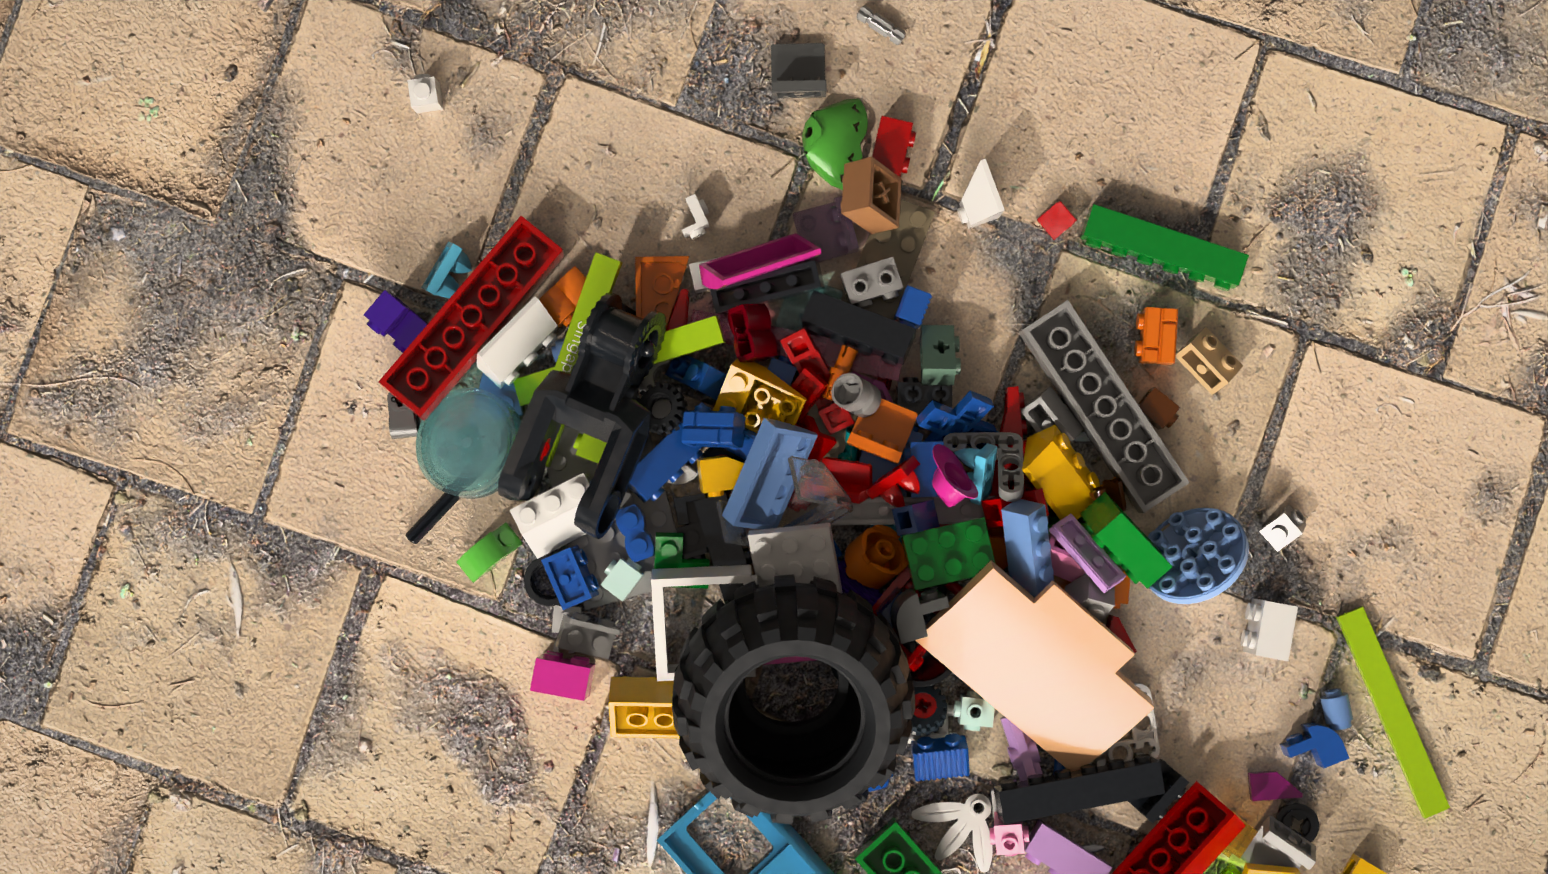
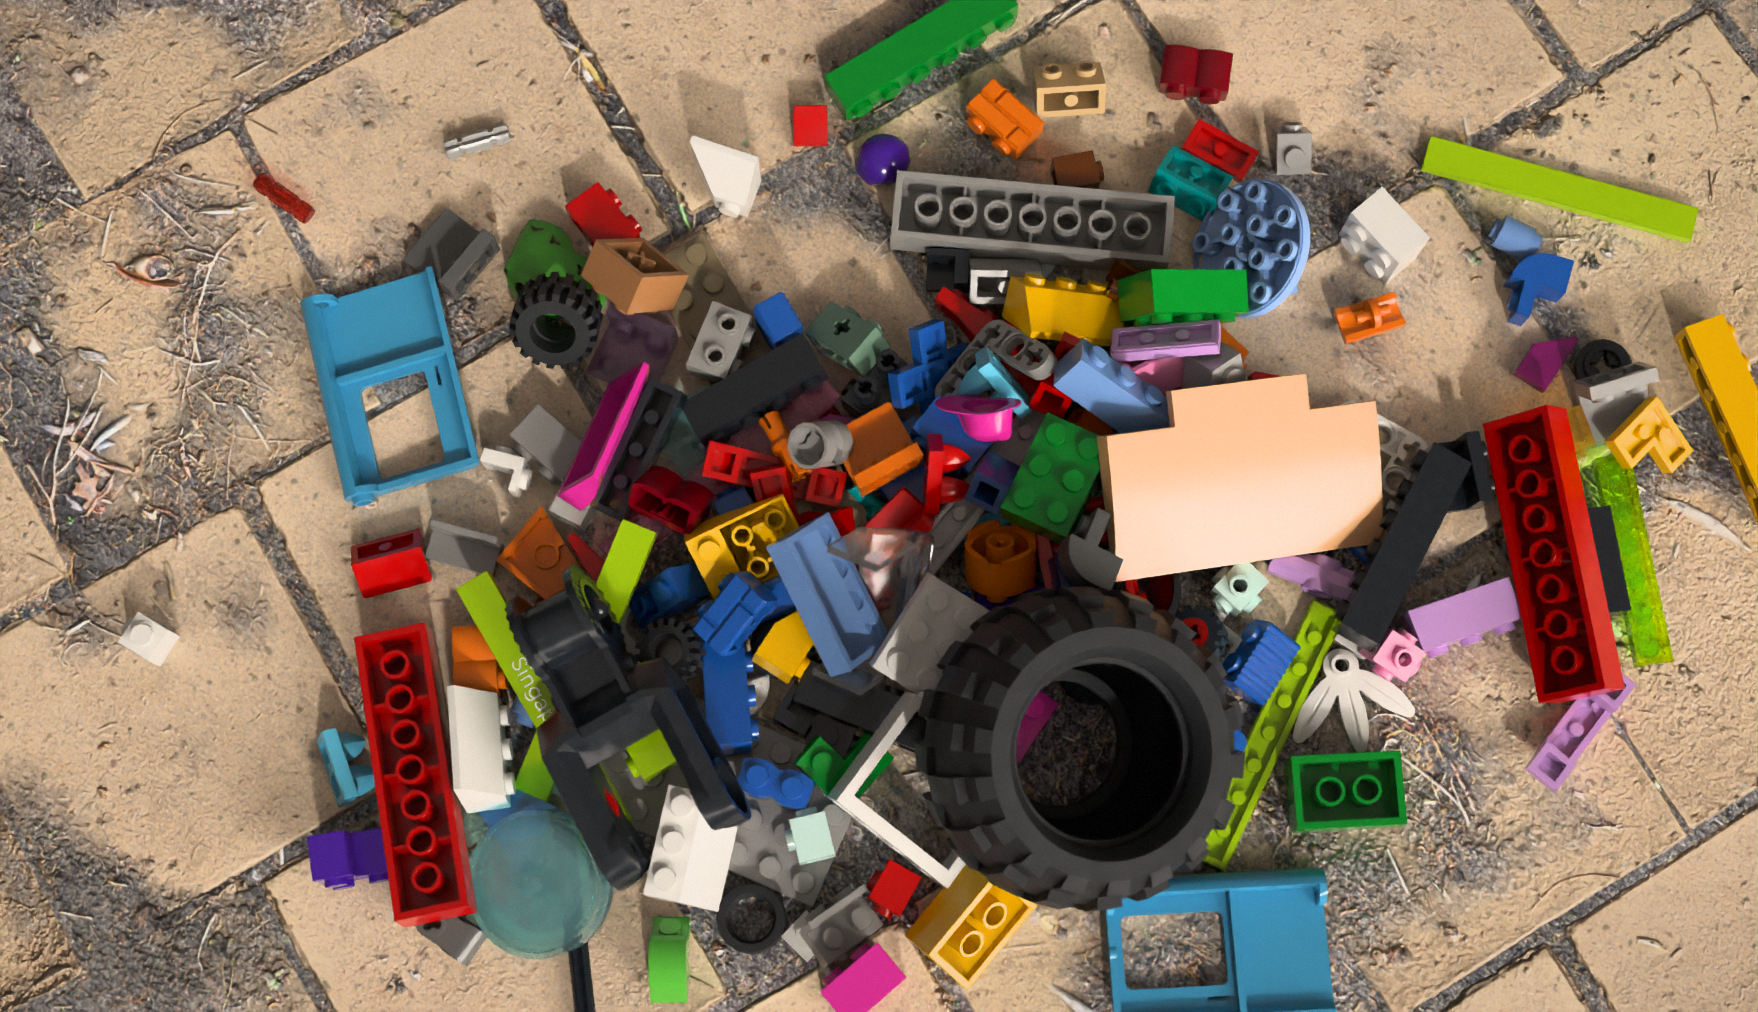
camera: 55 degrees left, 10 degrees down
blue bracket [541,545,599,610] -> none
none -> dark azure piece [300,266,480,507]
none -> red panel [351,528,432,598]
none -> light grey panel [425,519,505,578]
none -> black tyre [509,272,603,369]
none -> light grey brick [509,404,582,485]
none -> dark purple hair [855,133,910,186]
none -> red brick [867,859,922,920]
none -> black panel [926,248,969,293]
none -> teal bracket [1148,145,1233,221]
none -> dark red brick [1158,45,1233,105]
none -> red plate [1182,119,1259,183]
none -> lime tile [1202,599,1337,872]
none -> orange hips [1333,292,1406,344]

